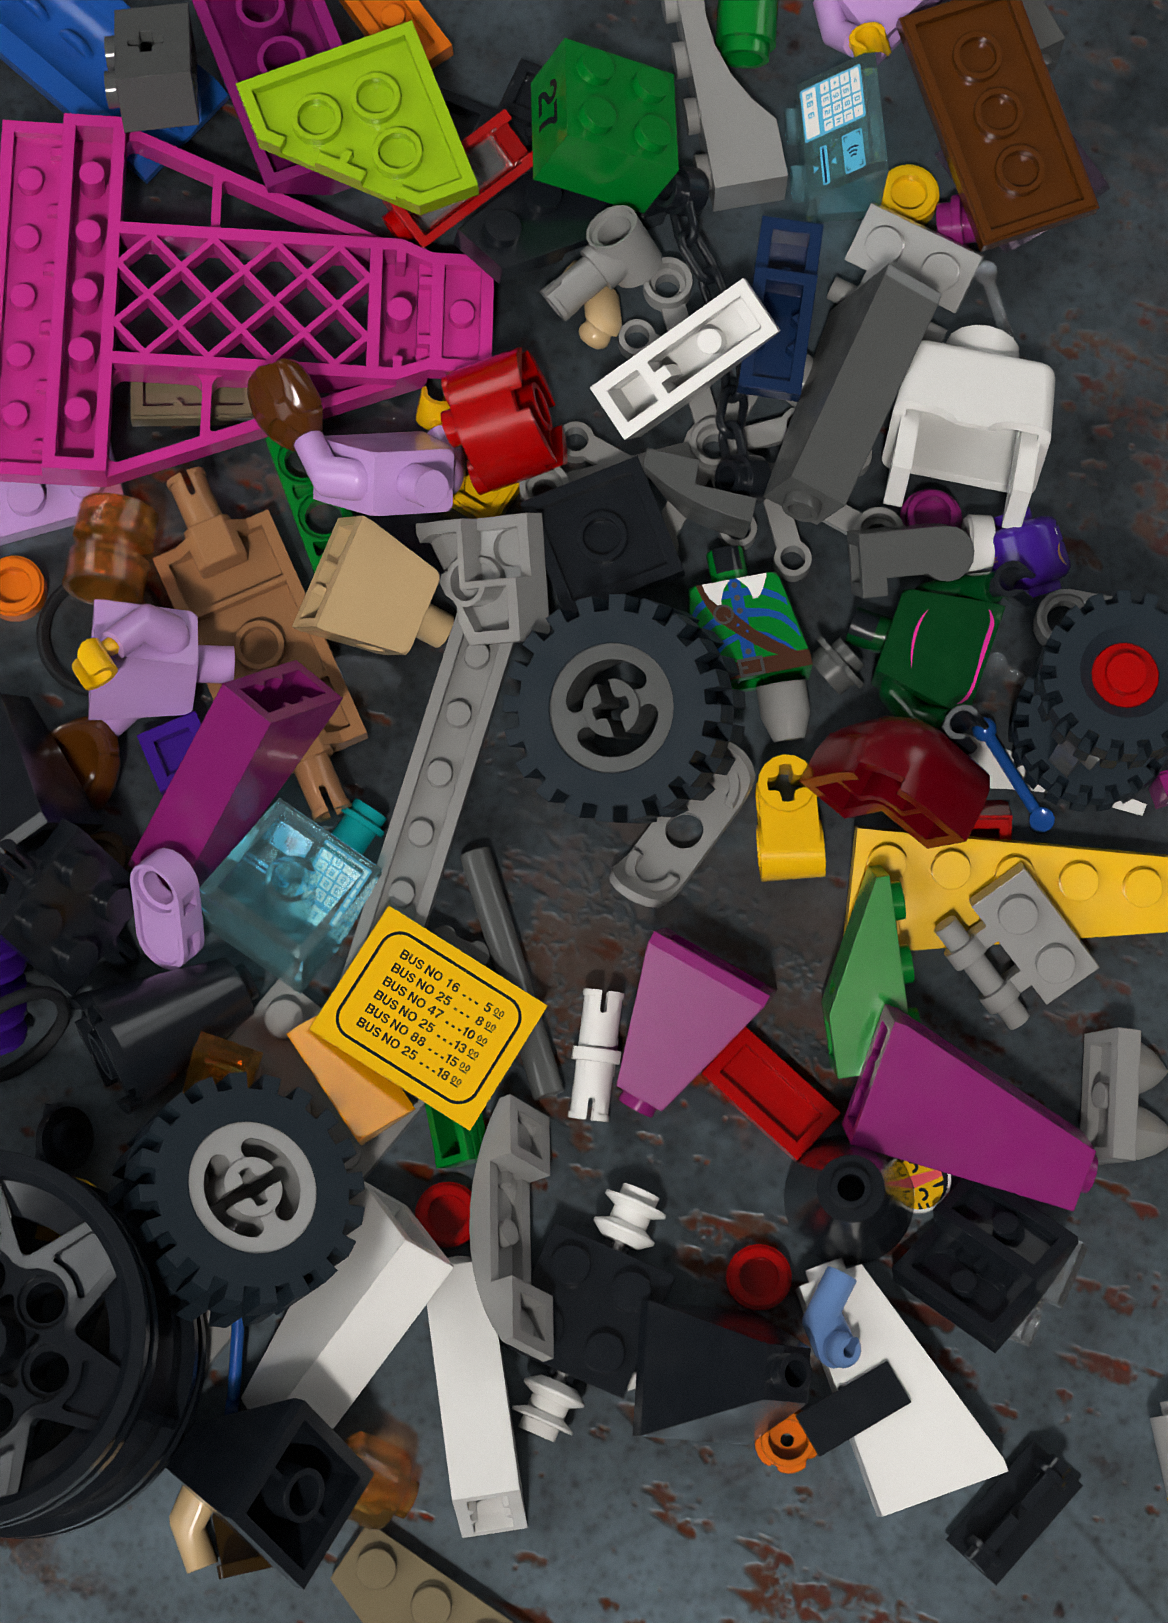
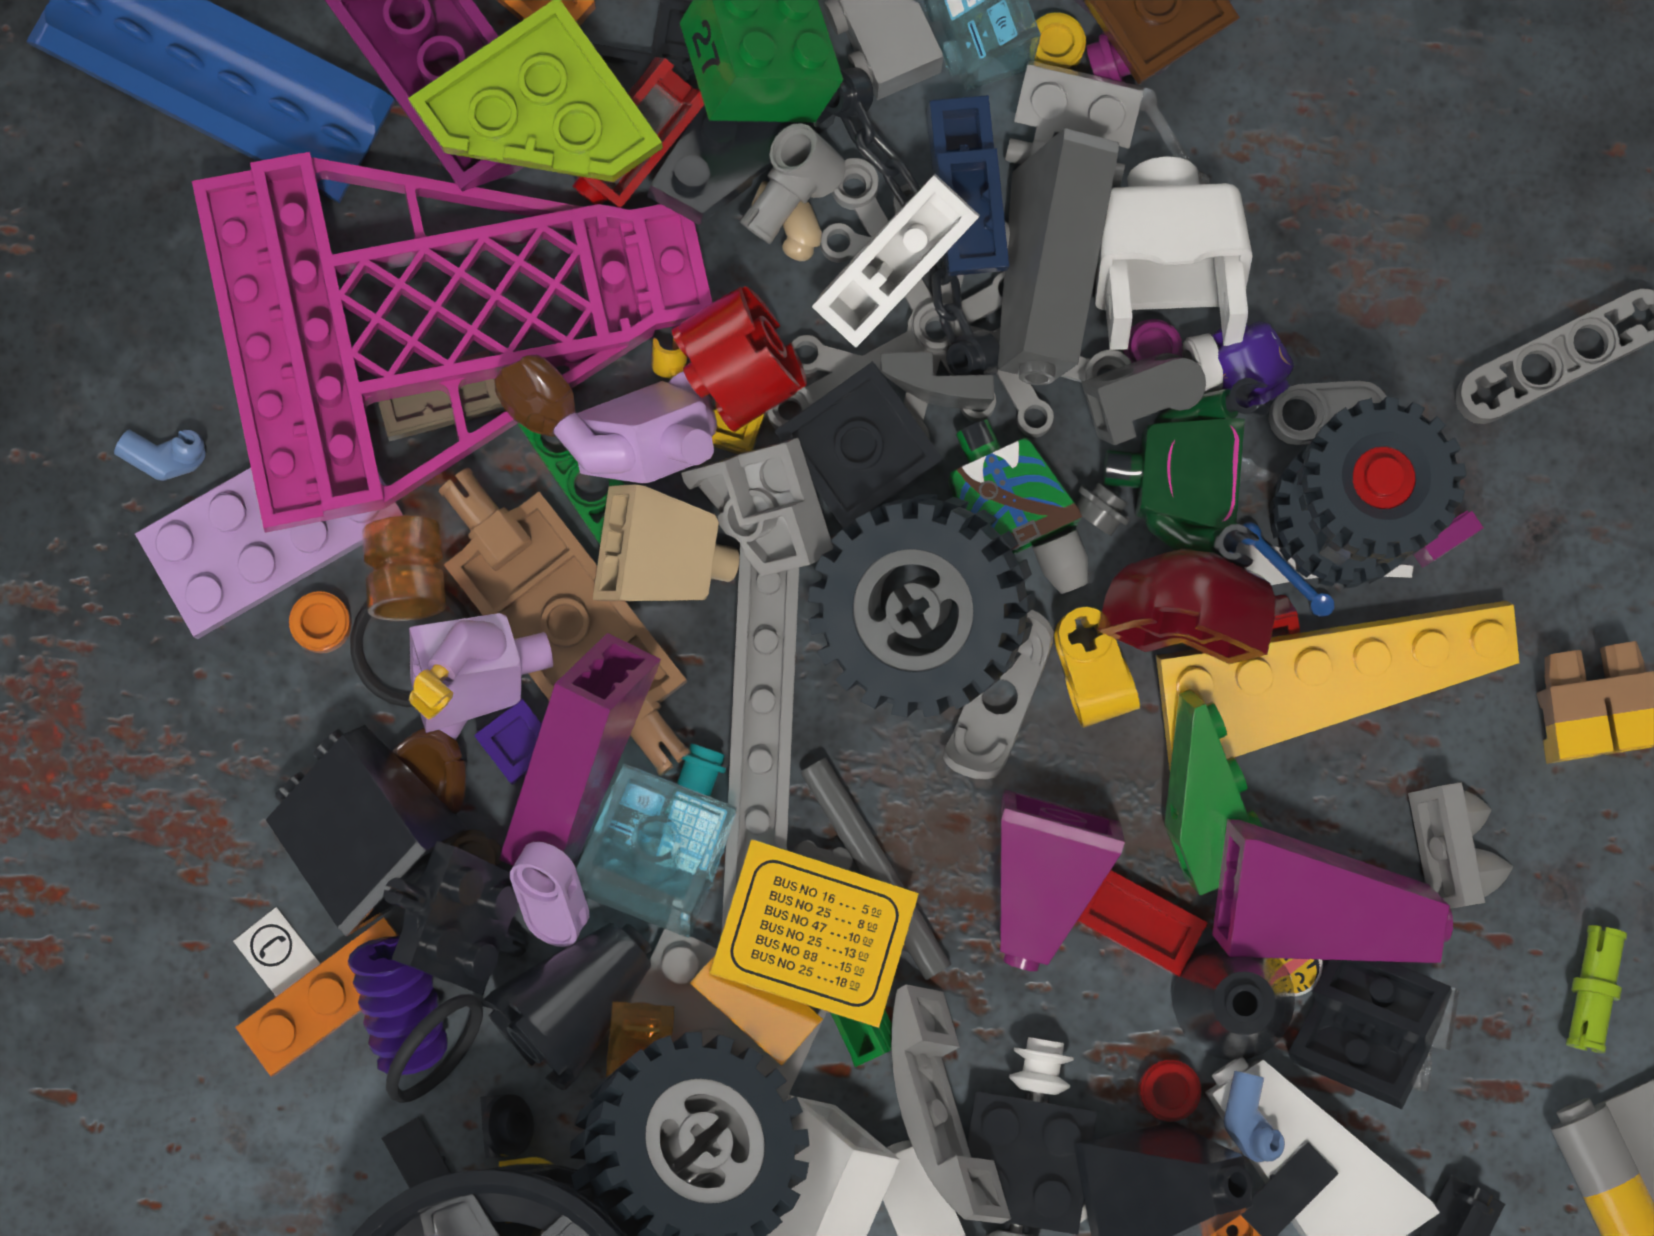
camera: 20 degrees left, 5 degrees up
dark grey brick [104,2,199,133] -> none
red tile [415,1182,472,1249] -> none
white pin [567,988,625,1122] -> none
light grey plate [934,862,1100,1030] -> none

